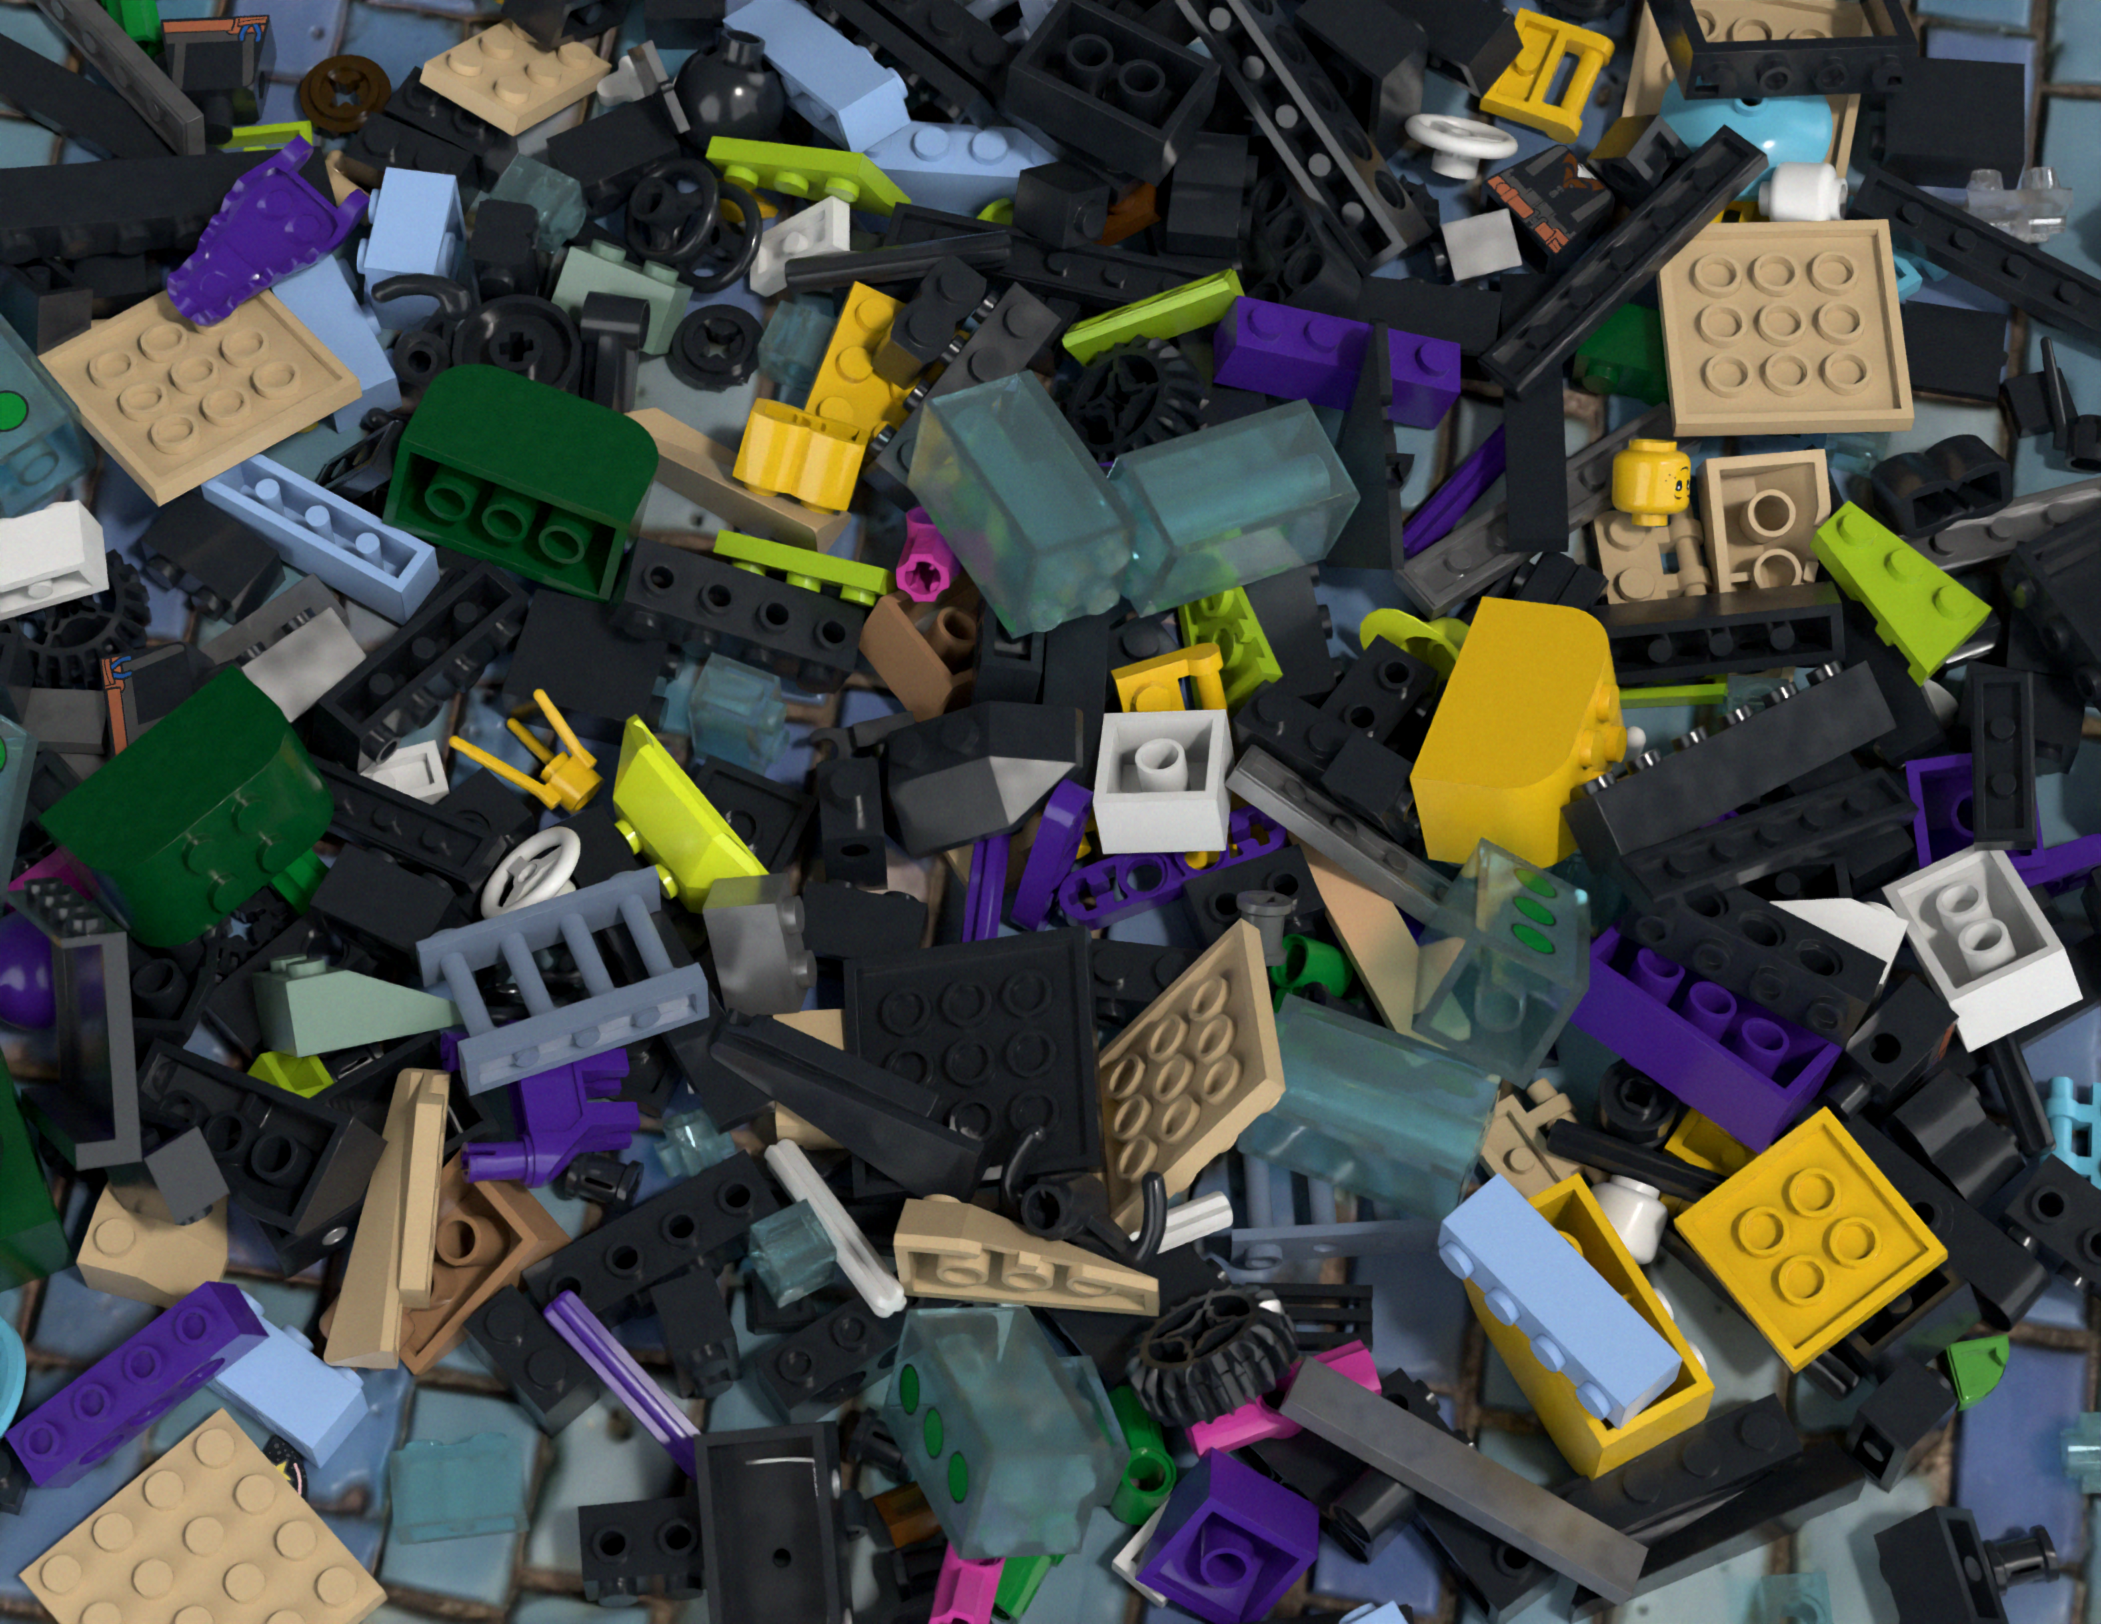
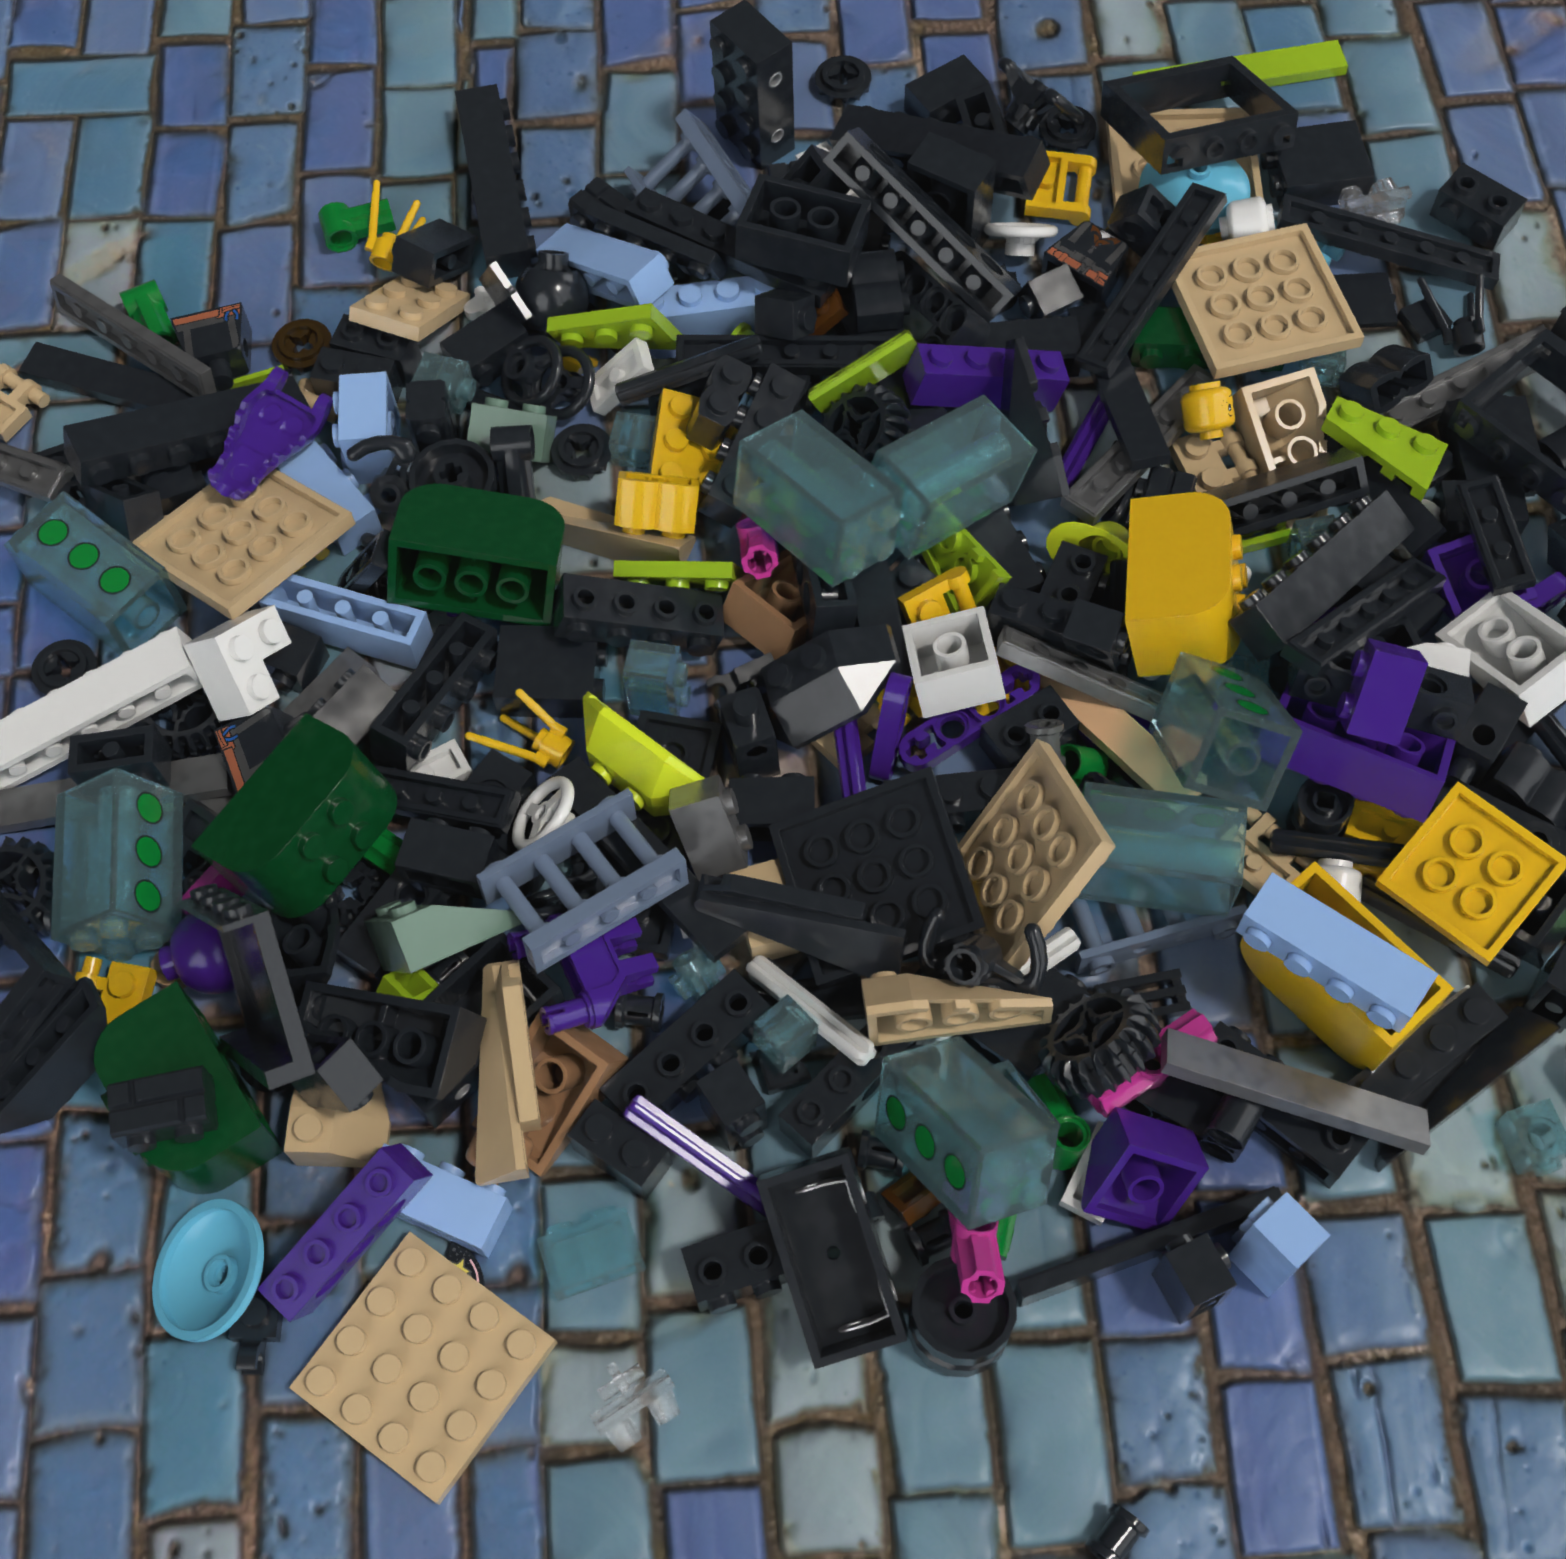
camera: 10 degrees left, 0 degrees up
none -> white brick [183,605,292,722]
none -> dark purple brick [1336,638,1429,747]

